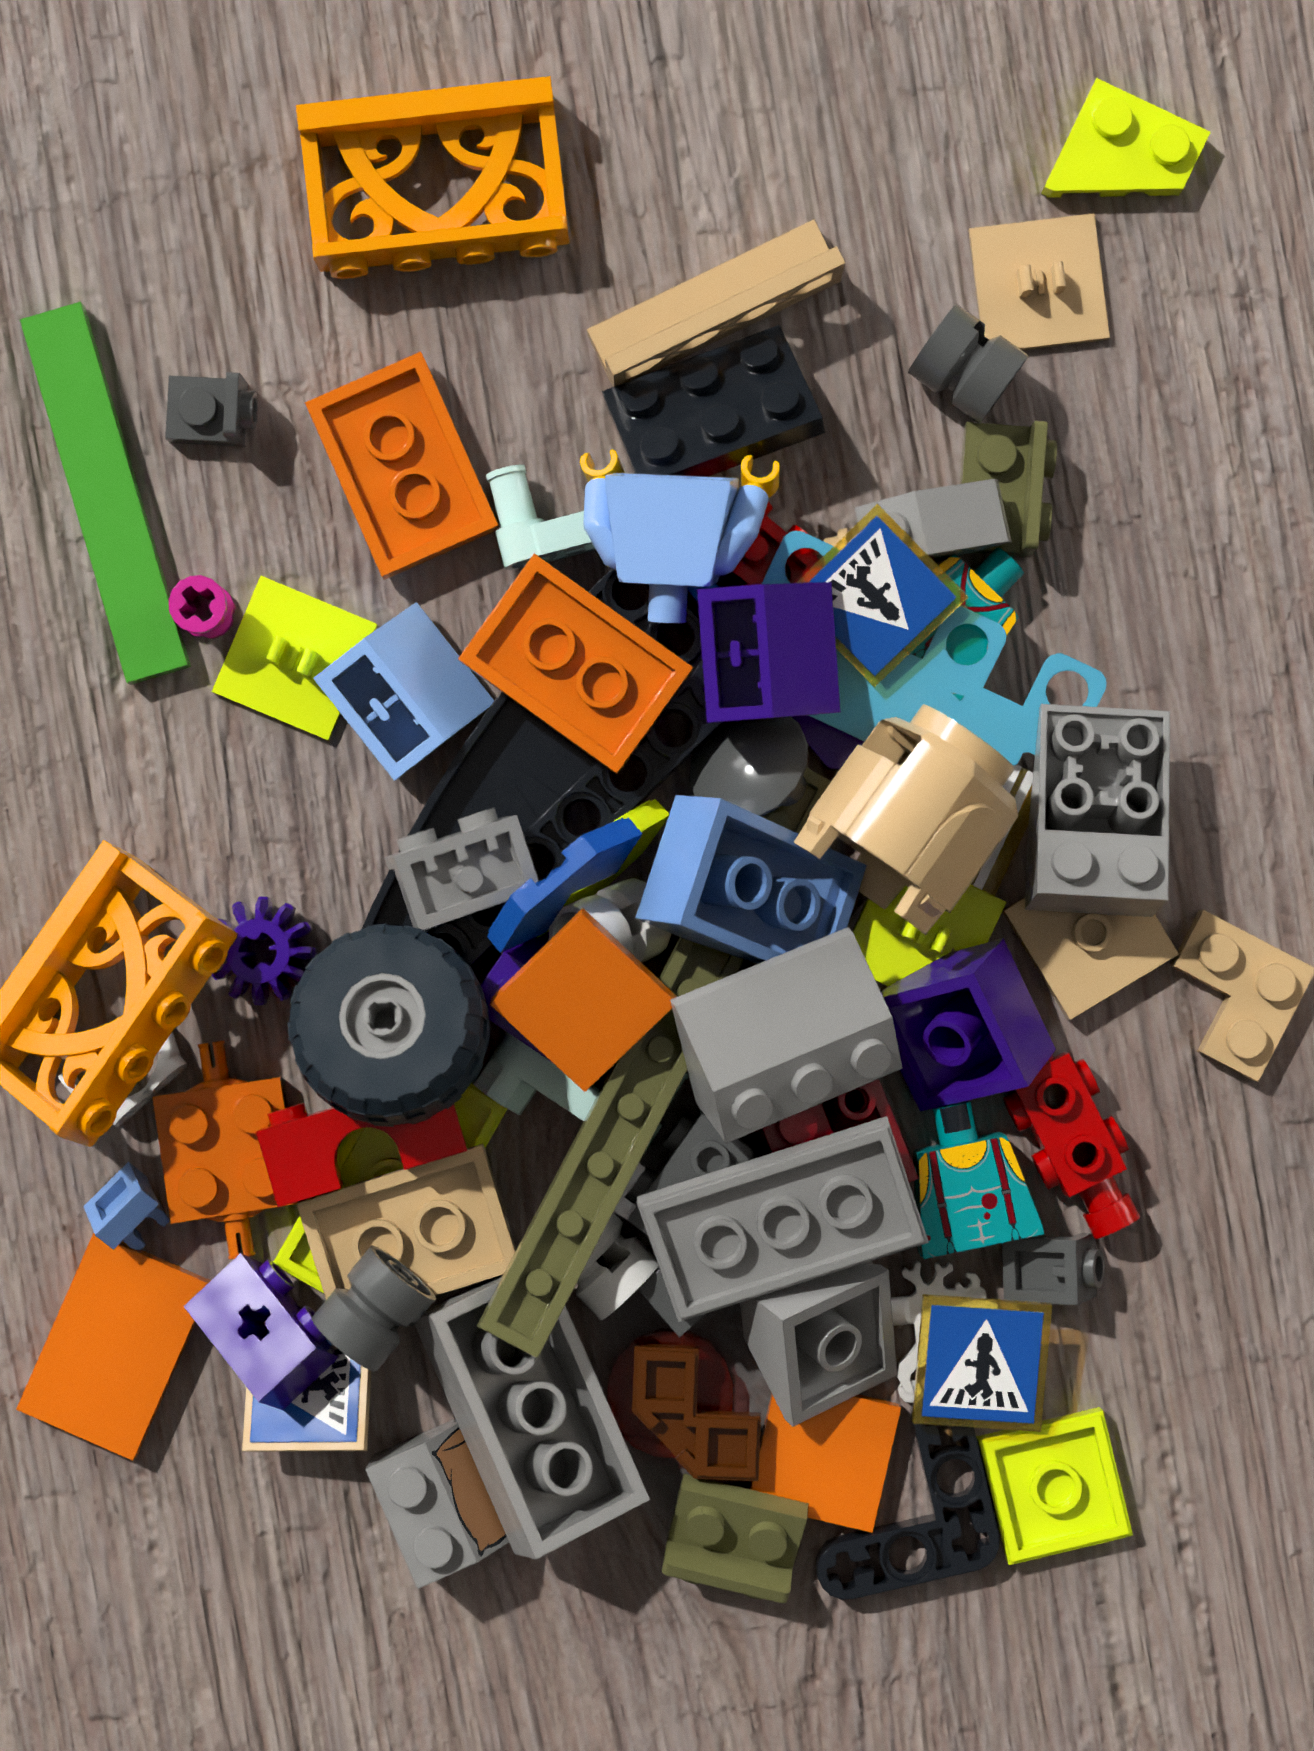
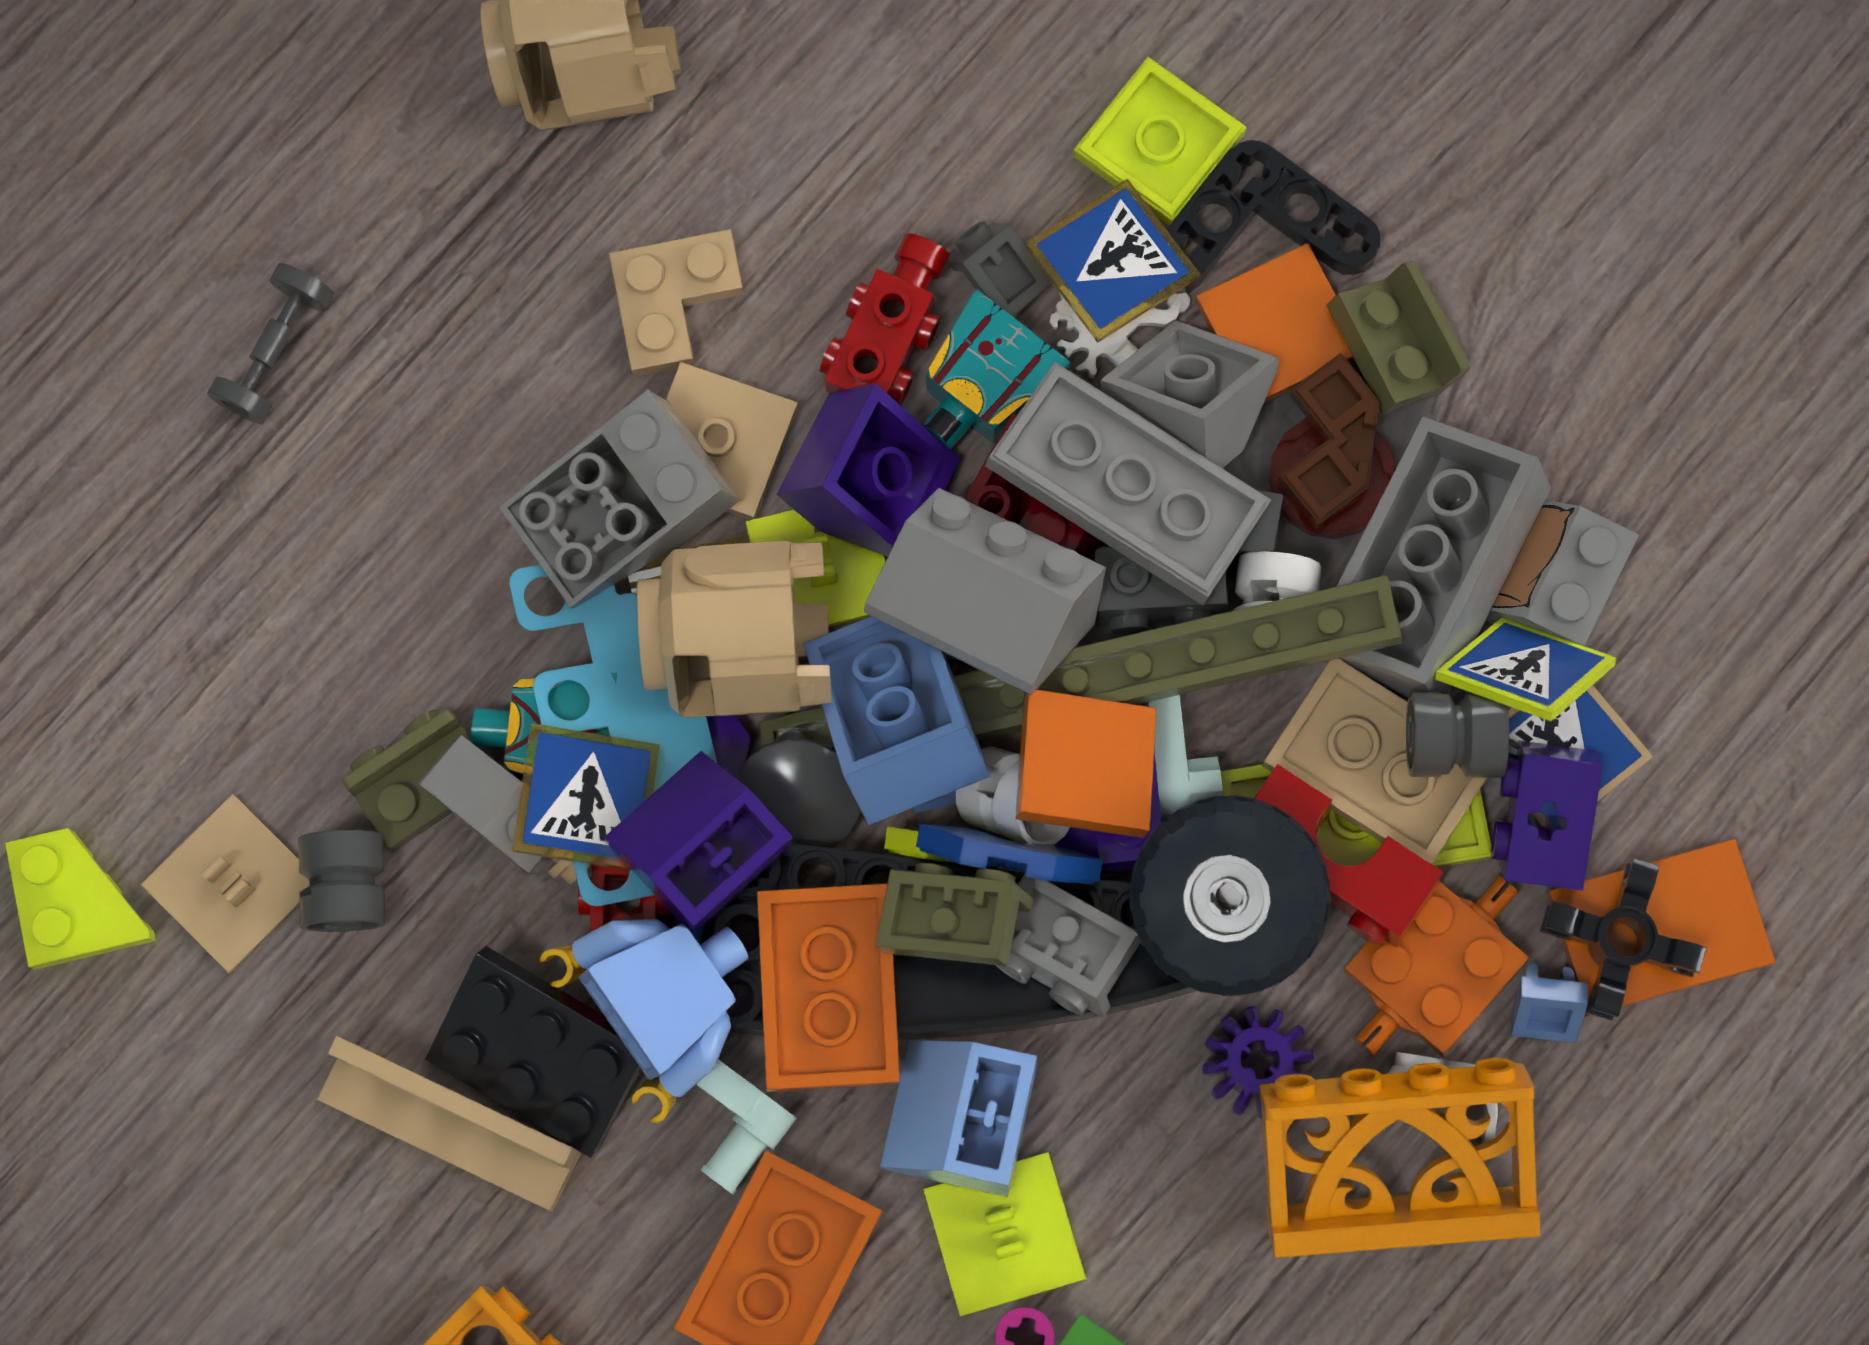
camera: 125 degrees left, 10 degrees down
none -> olive bracket [875,863,1034,966]
none -> piece [1435,618,1616,721]
none -> black pin [1540,858,1706,1021]

